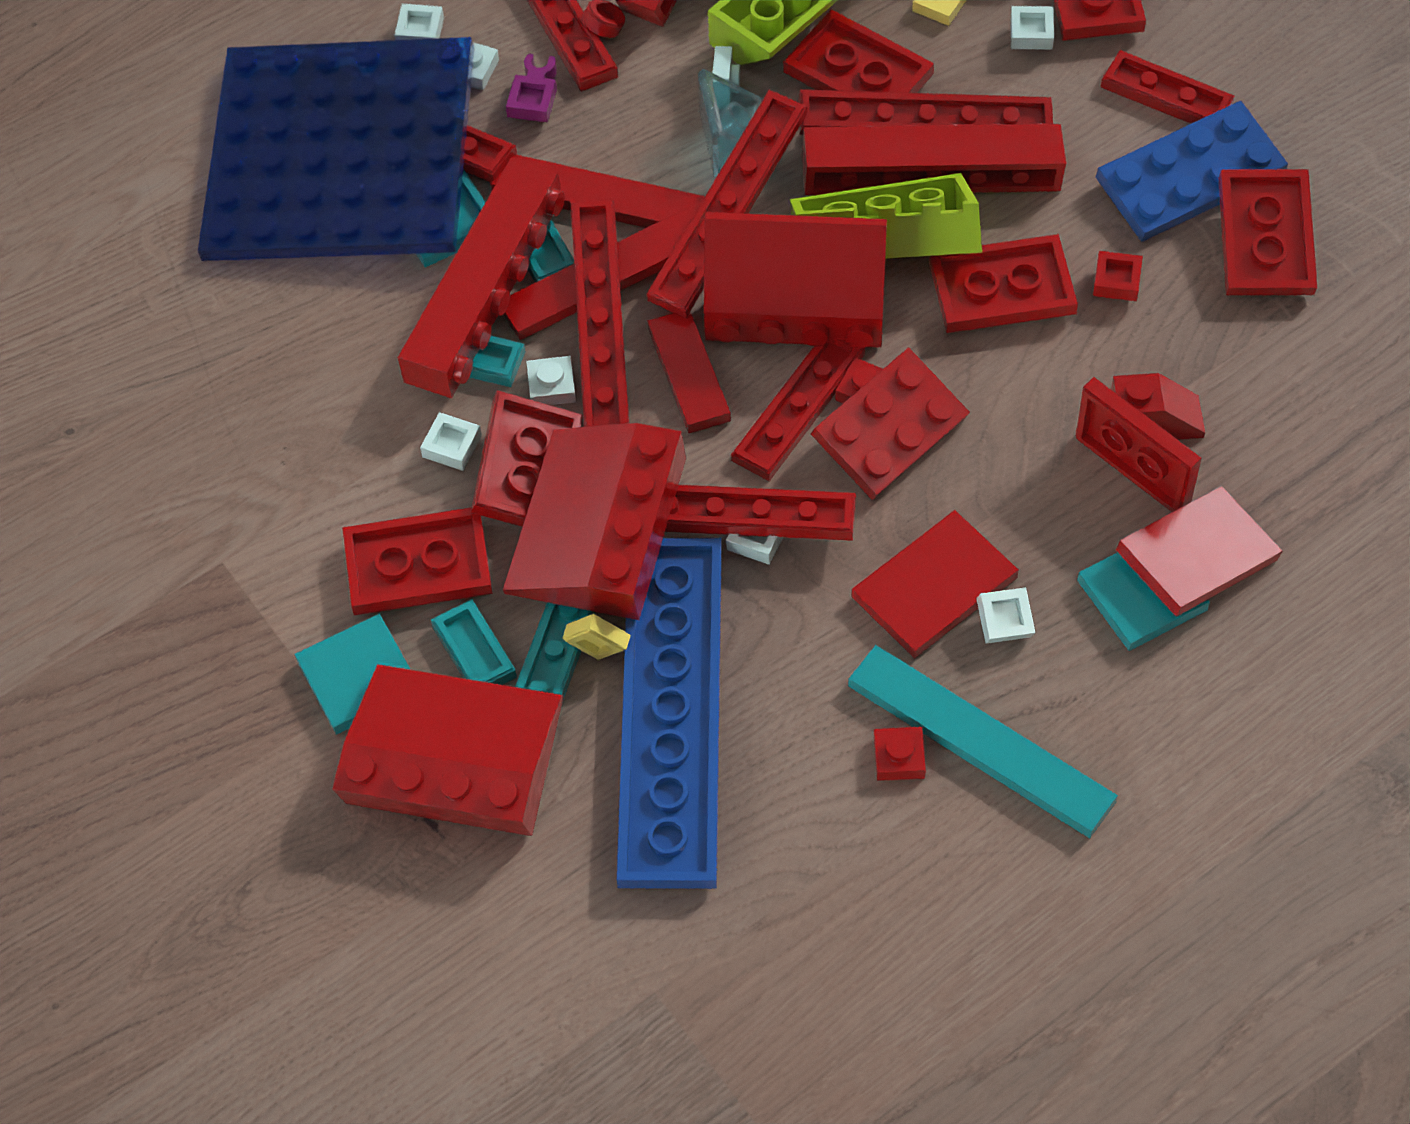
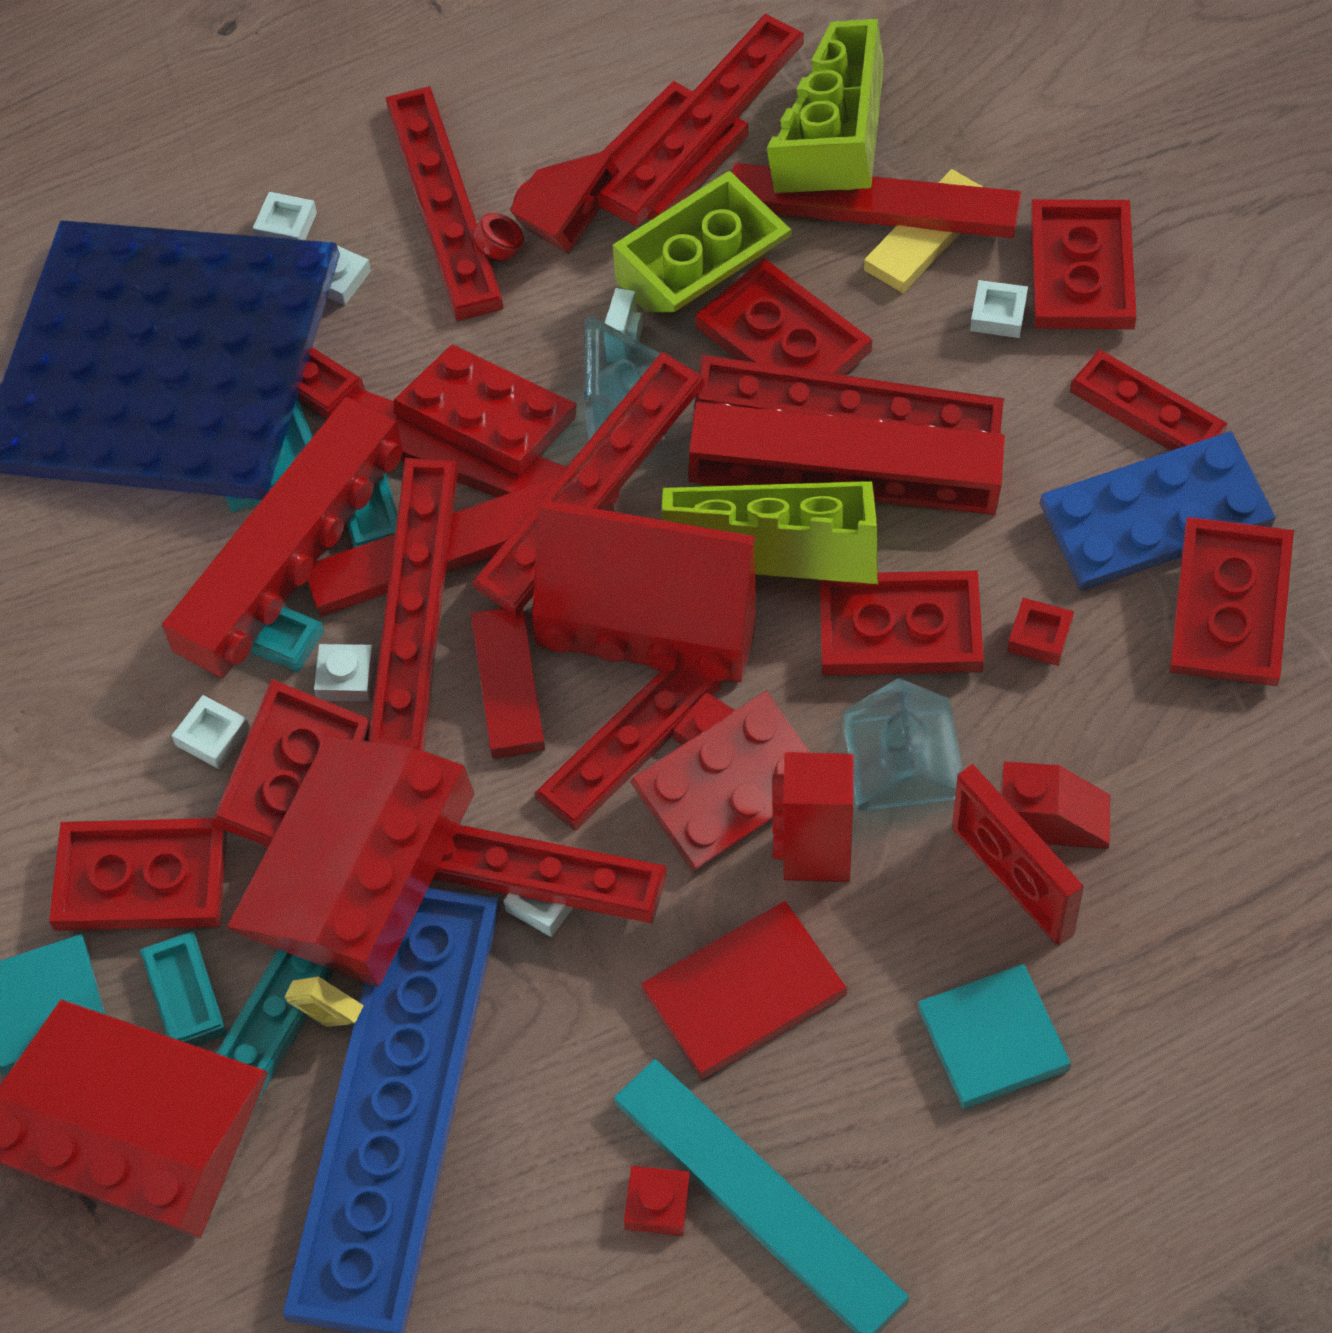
camera: 10 degrees right, 0 degrees up
magenta plate [506,53,557,123] -> none
light aqua plate [976,587,1035,644] -> none
tile [1116,486,1283,617] -> none
none -> red plate [394,344,577,476]
none -> red brick [772,752,854,882]
none -> clear light blue slope [843,678,963,811]

